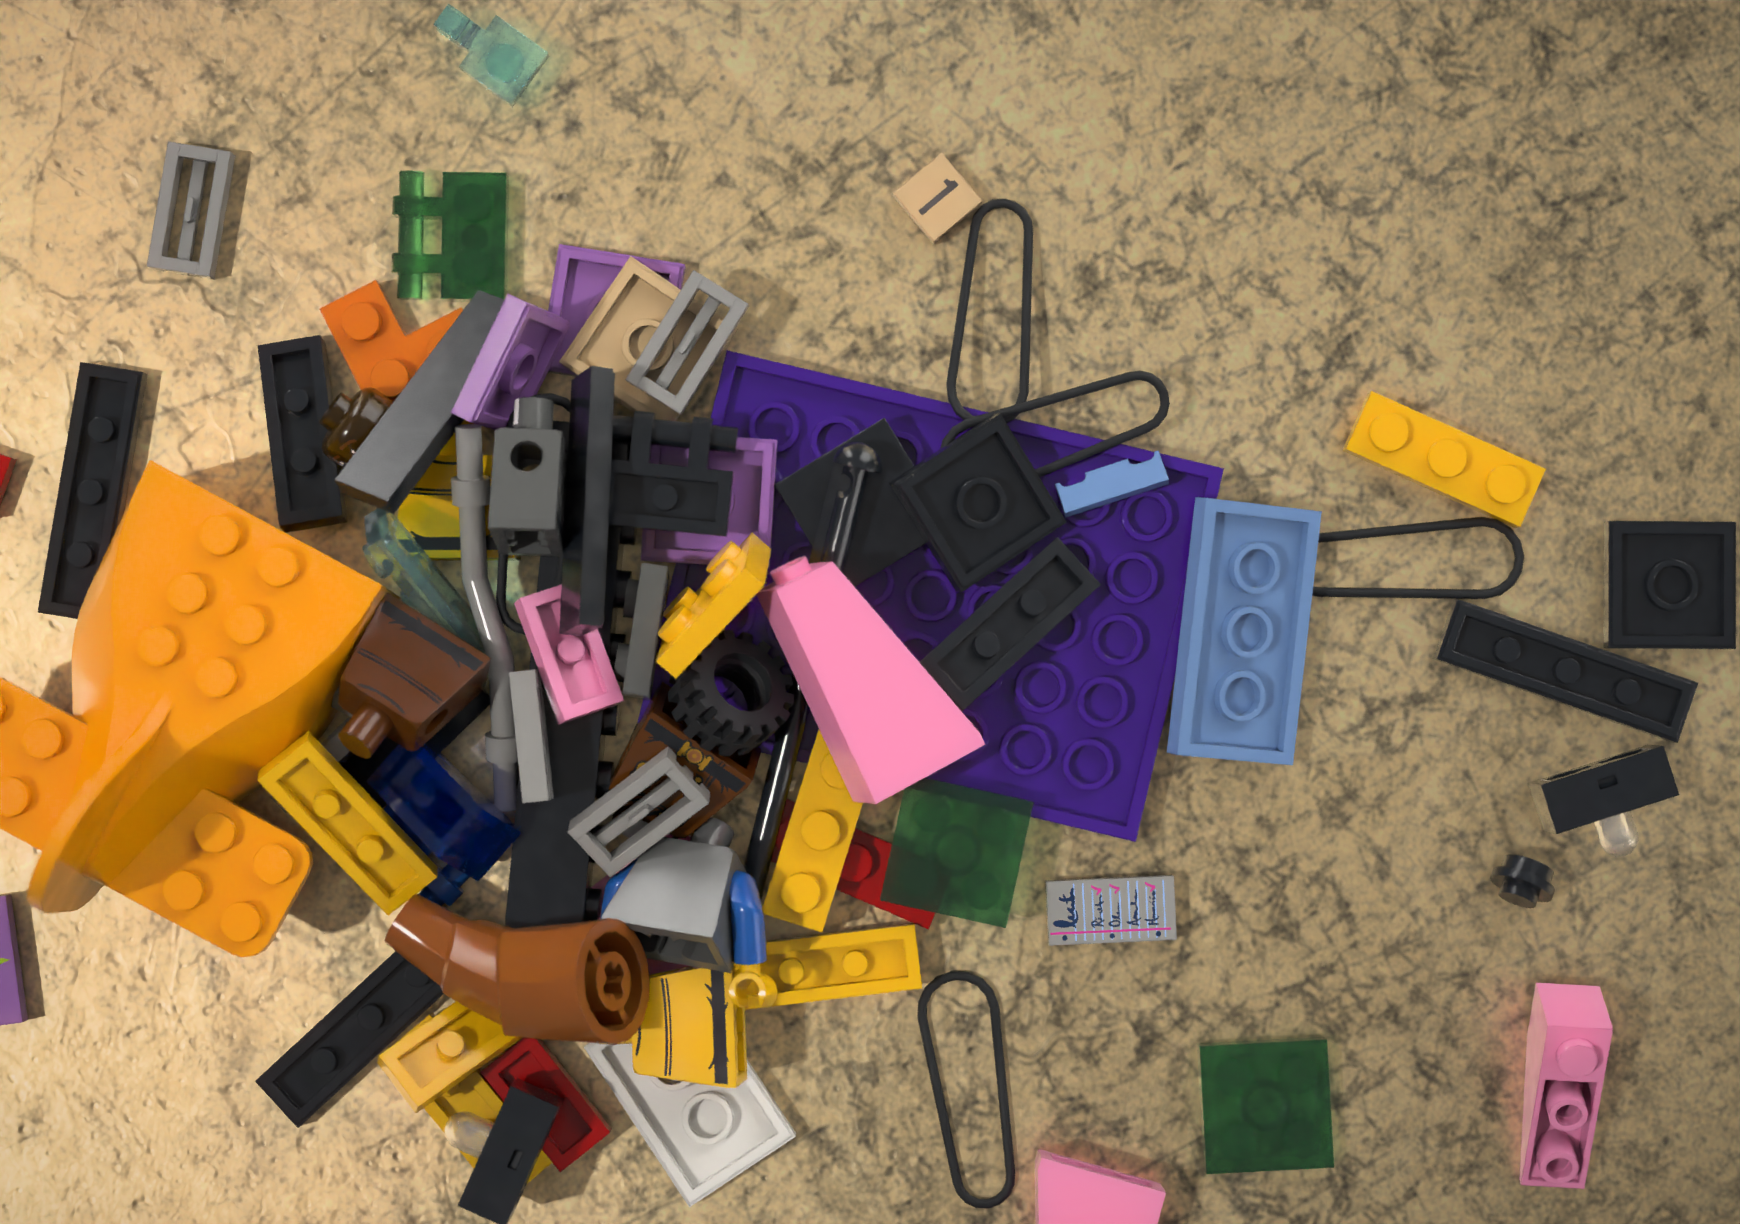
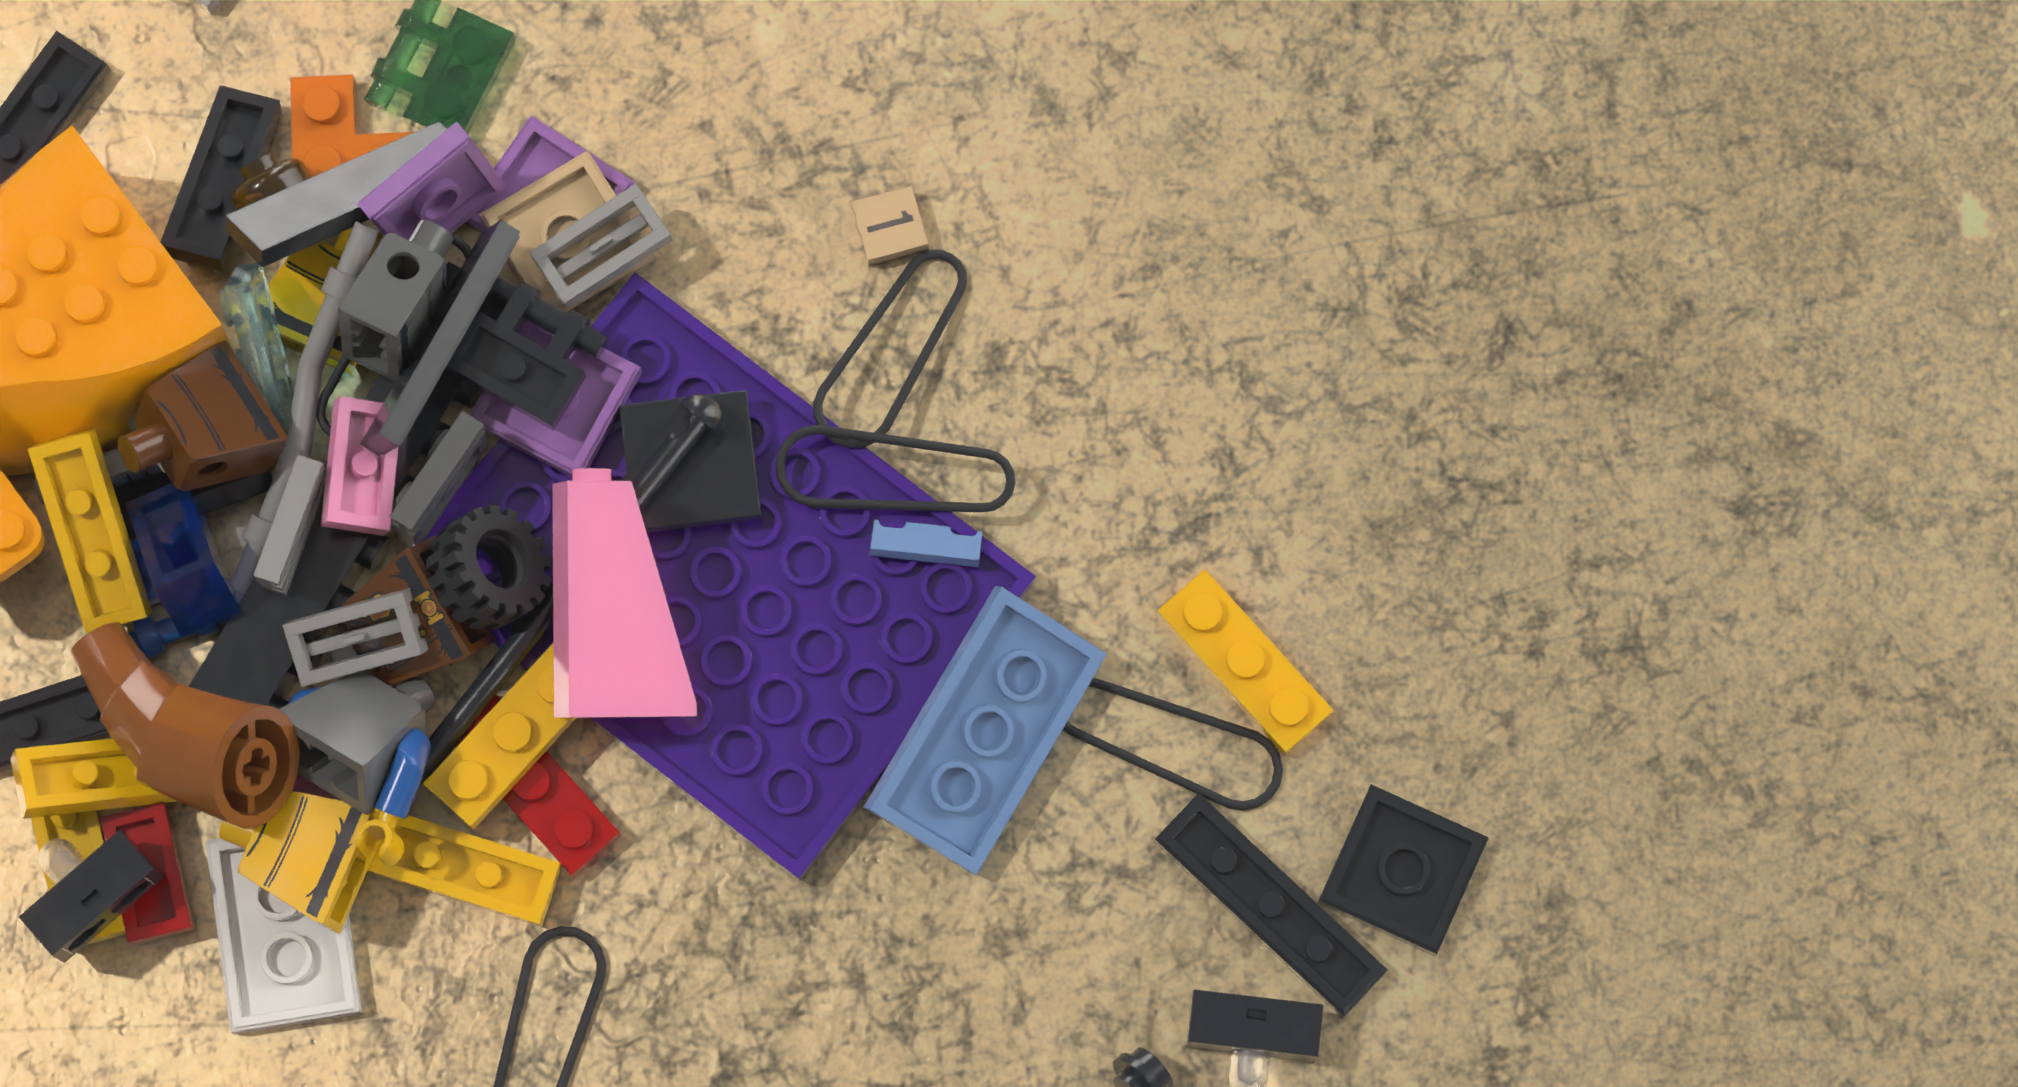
camera: 25 degrees right, 10 degrees down
yellow plate [656,533,771,678] -> none
clear green plate [880,777,1034,928] -> none
black tile [889,413,1067,592] -> none
black hinge [919,537,1101,711] -> none
light grey tile [1045,875,1177,946] -> none

